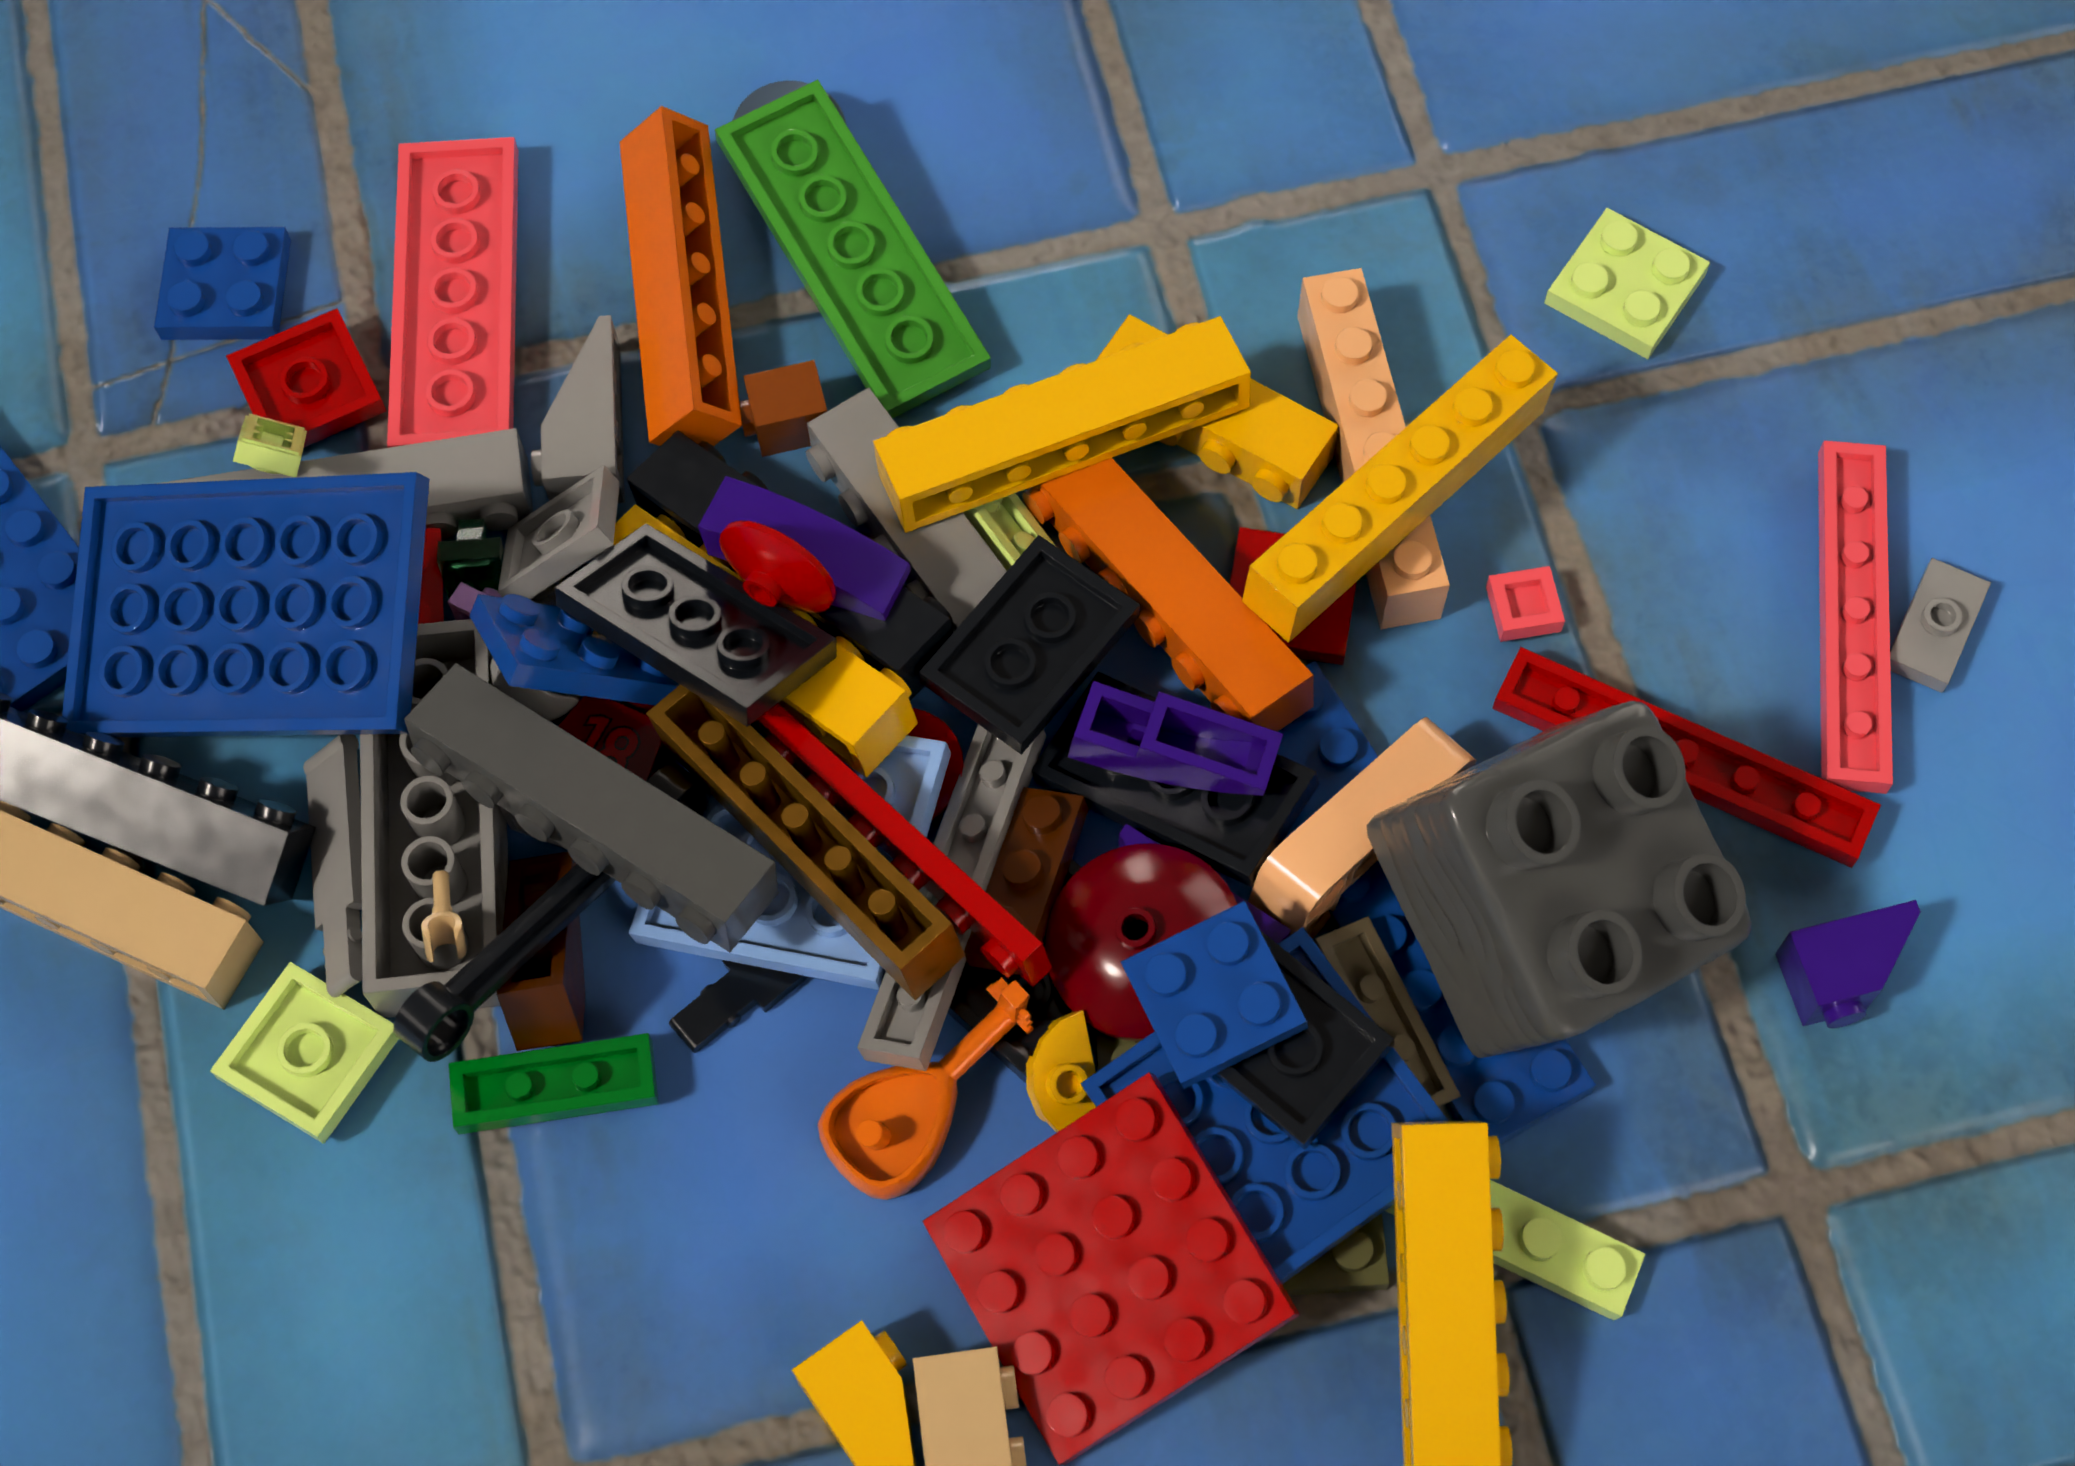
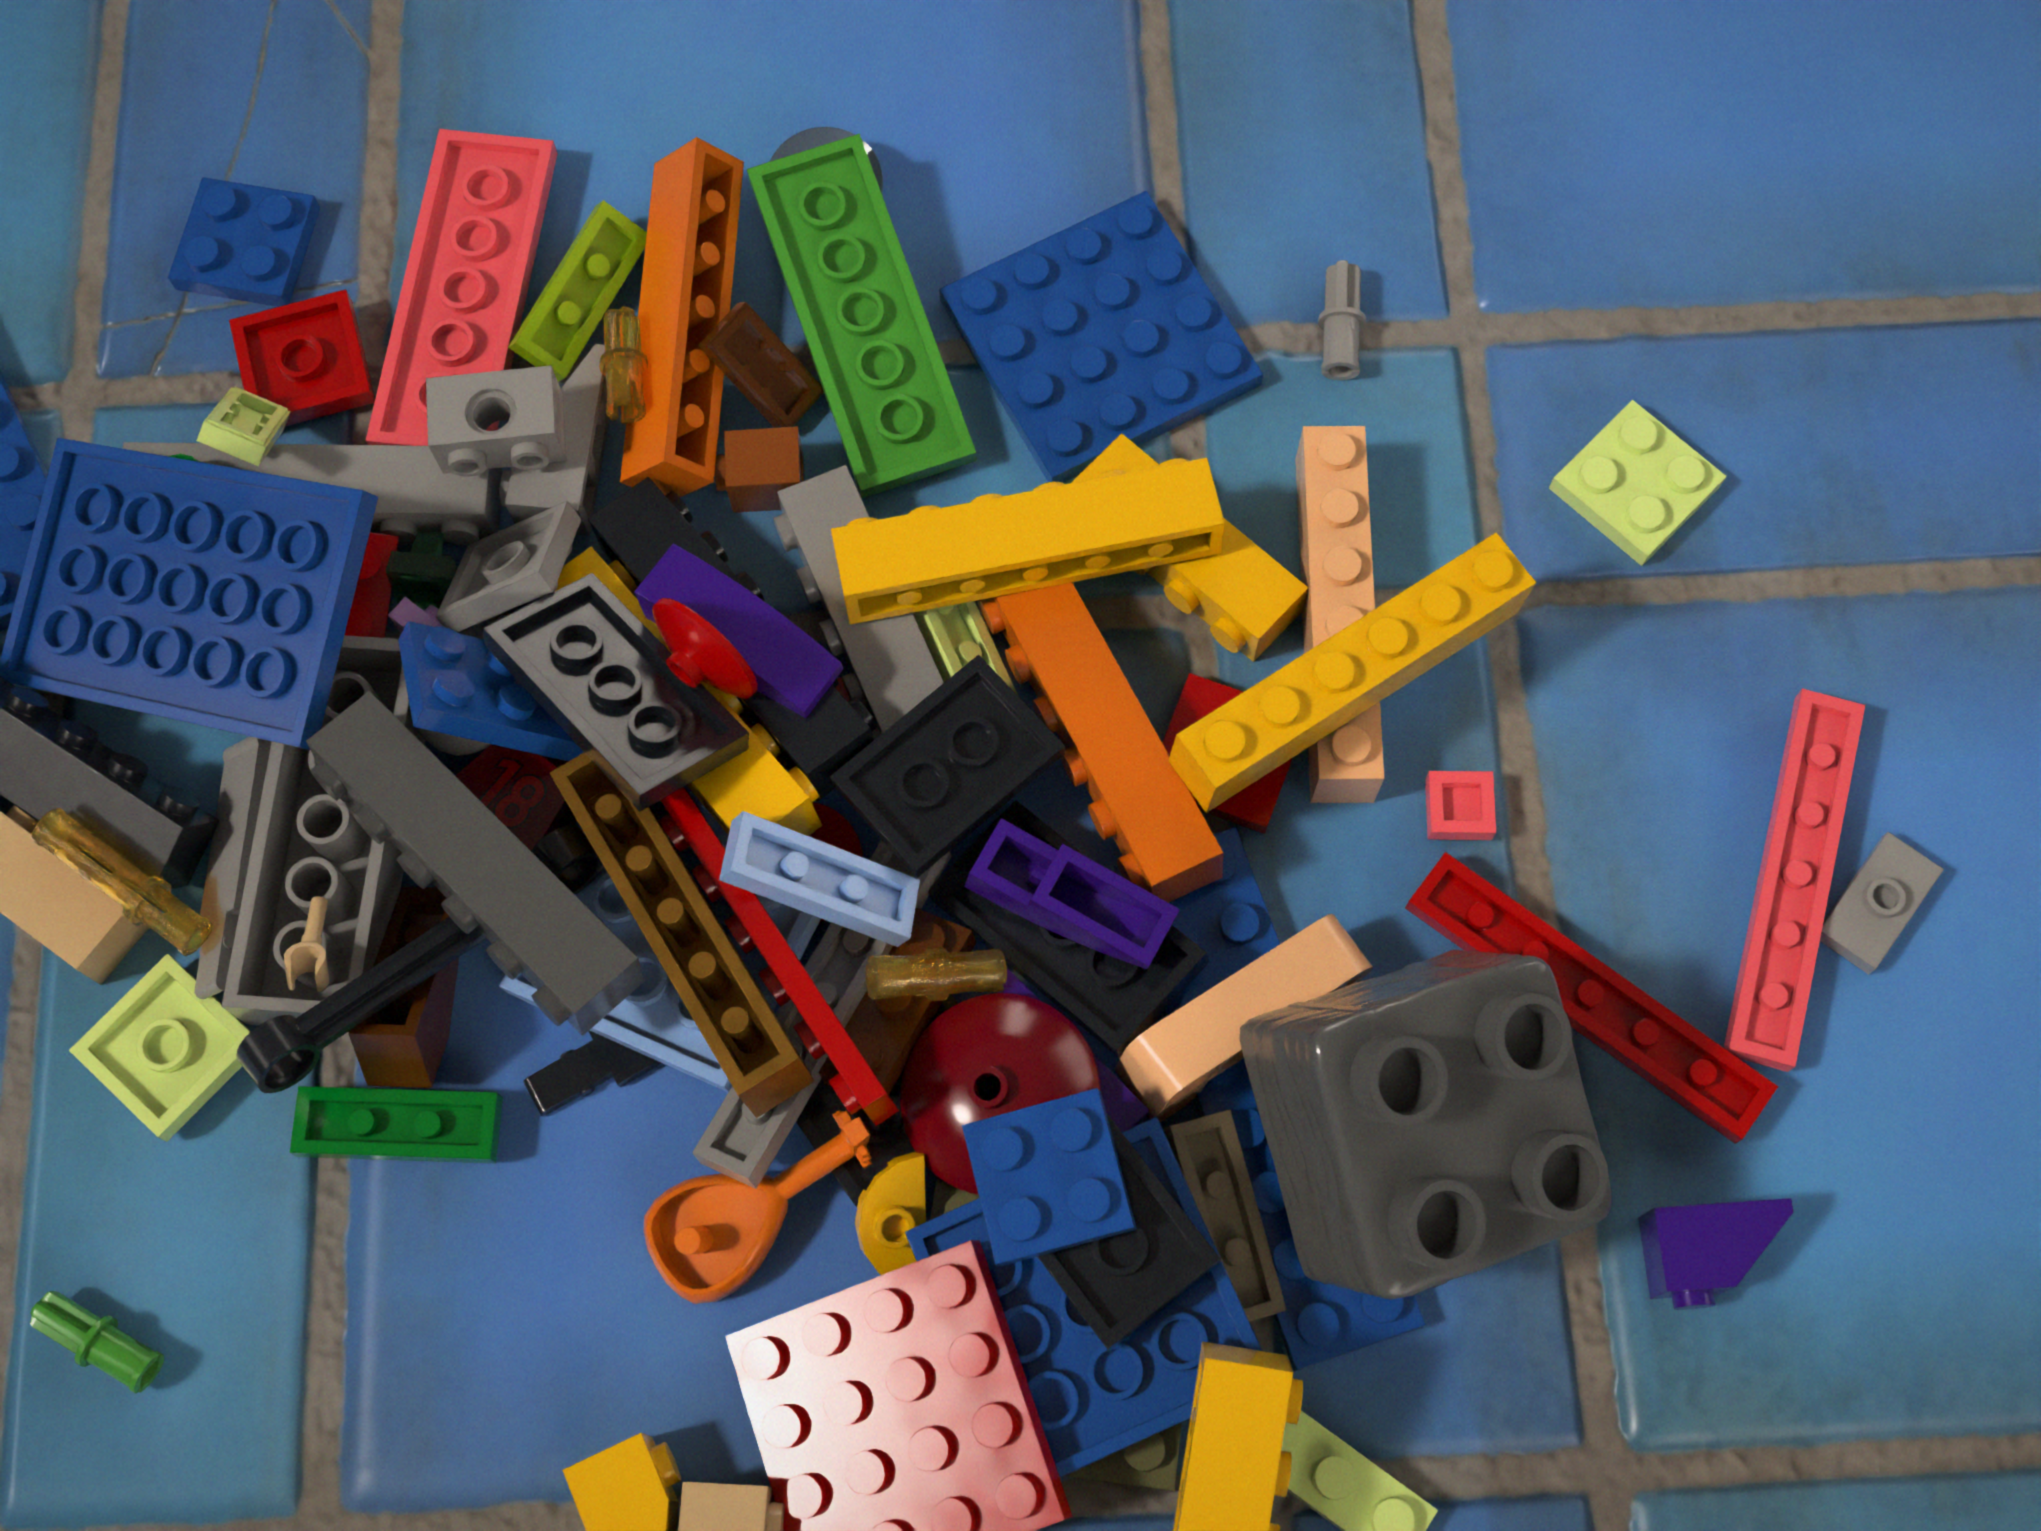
camera: 10 degrees right, 5 degrees up
none -> bright green axle [30,1291,165,1394]
none -> clear yellow pin [31,808,213,956]
none -> light grey brick [426,365,567,476]
none -> lime plate [508,200,647,382]
none -> clear yellow axle [599,306,649,424]
none -> reddish brown plate [698,302,824,428]
none -> light blue plate [719,811,920,947]
none -> clear yellow pin [865,947,1007,1001]
none -> blue plate [939,191,1263,483]
none -> light grey axle [1318,260,1366,381]

